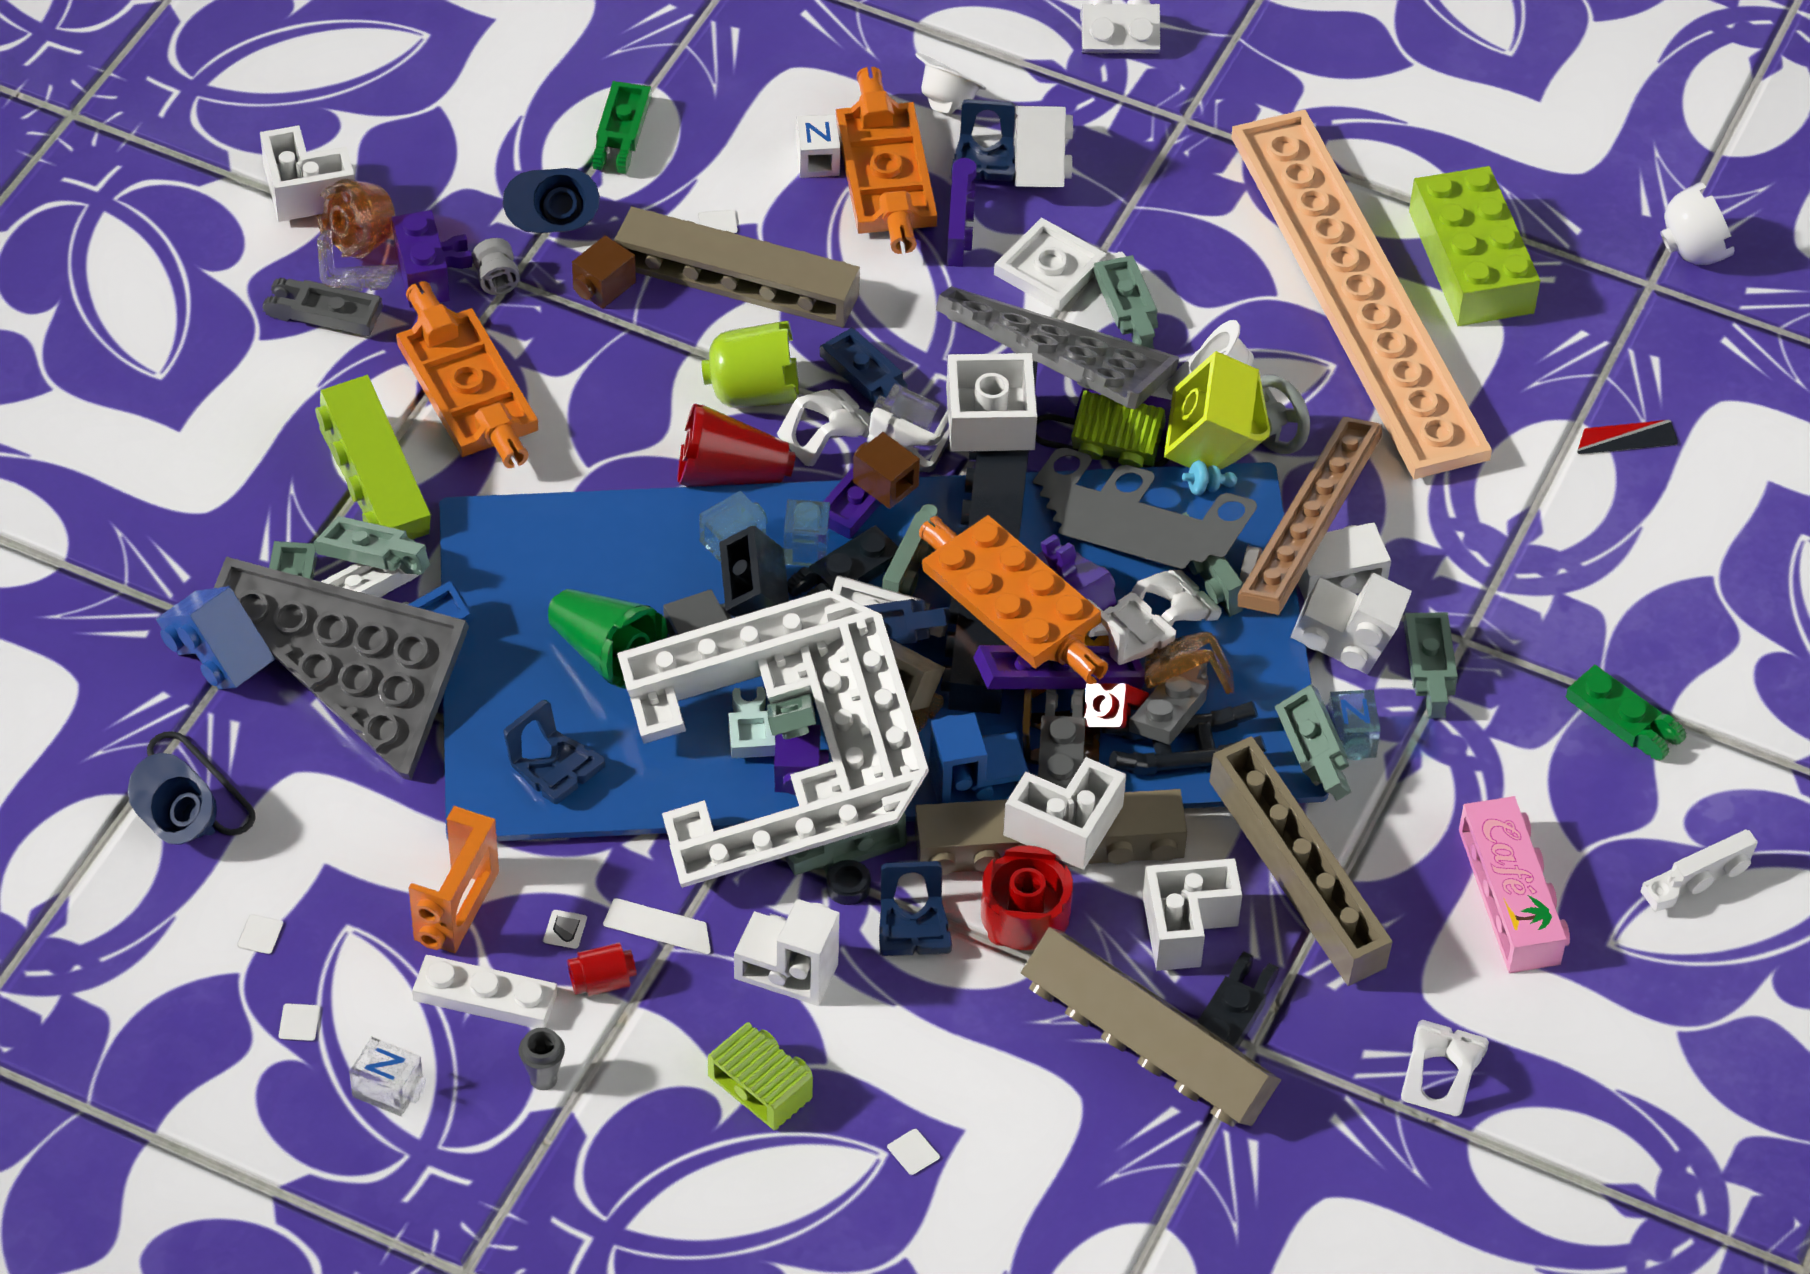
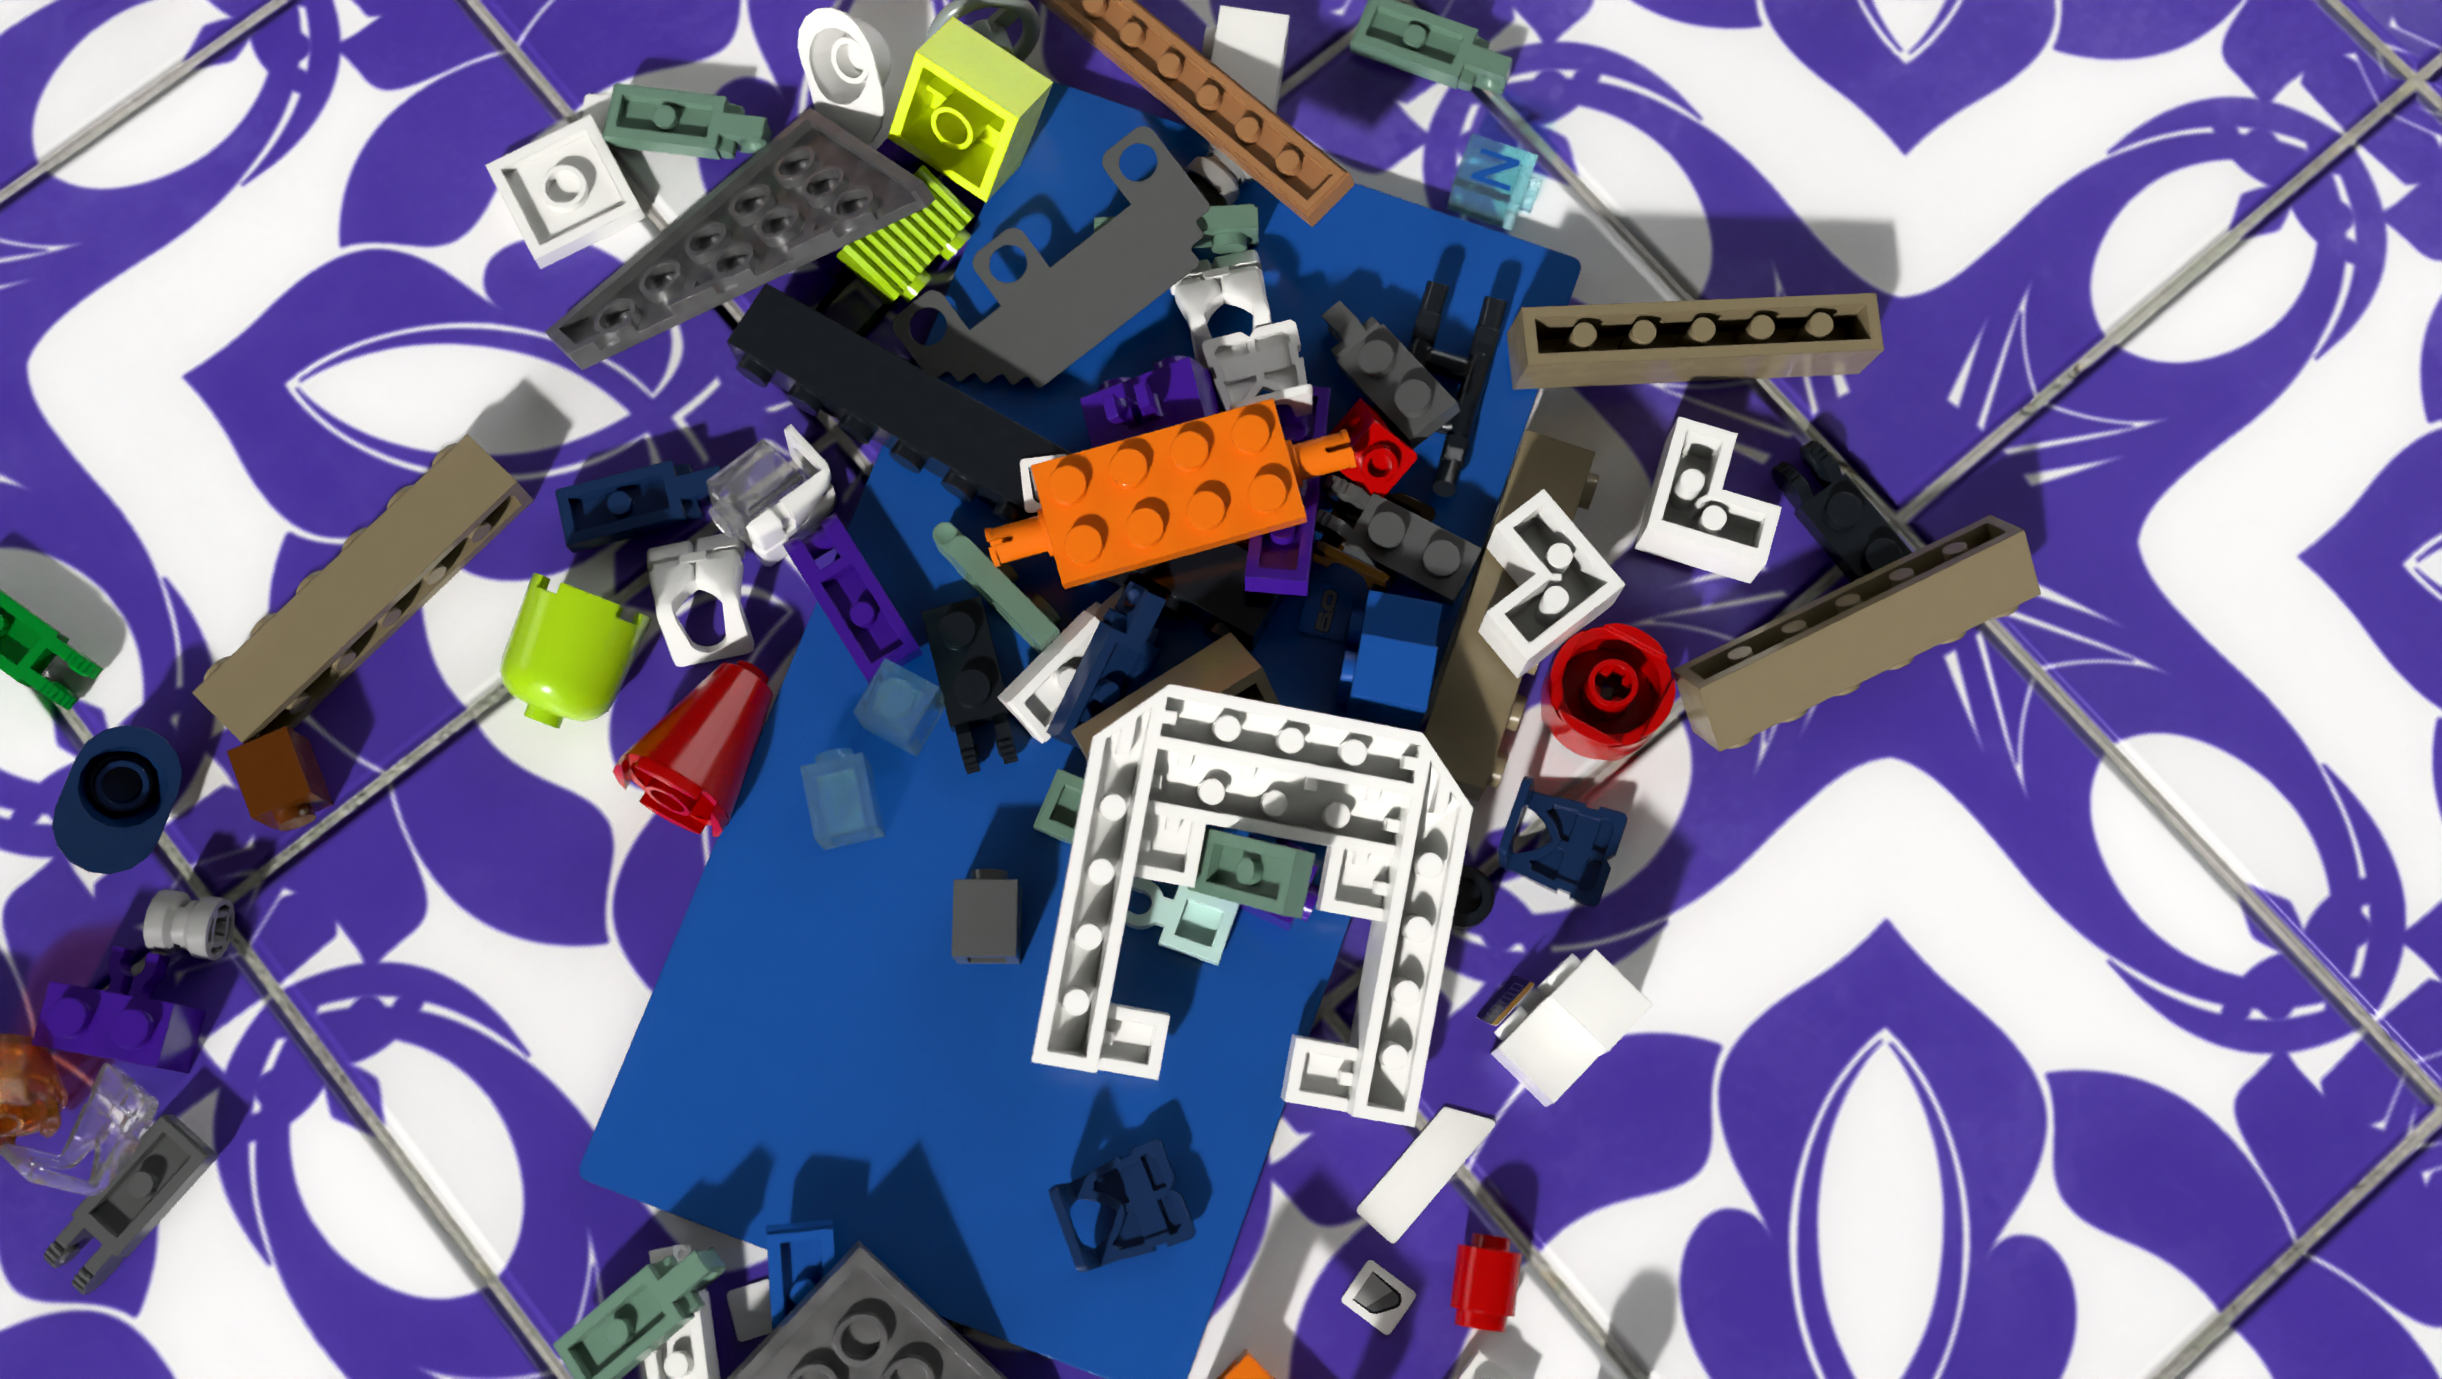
camera: 65 degrees left, 25 degrees up
lime wedge [315,375,431,540] -> none
orange plate [396,281,539,468] -> none
green cone [548,589,668,689] -> none
white sticker [698,210,738,233] -> none
lime brick [708,1022,813,1130] -> none
black brick [719,525,789,617] -> none
white brick [796,114,840,178] -> none
orange plate [836,67,937,254] -> none
reddish brown brick [853,432,920,509] -> none
white sticker [887,1129,940,1175] -> none
white piece [915,52,986,115] -> none
white brick [946,353,1037,452] -> none
dark purple plate [947,158,977,267] -> none
dark blue piece [951,99,1015,182] -> none
white brick [1014,106,1073,187] -> none
clear orange piece [1144,632,1234,695] -> none
medium azure hair [1182,460,1237,496] -> none
sand green hinge [1275,684,1352,801] -> none
white brick [1290,573,1412,675] -> none
white piece [1401,1020,1489,1116] -> none
bright pink brick [1459,796,1570,973] -> none

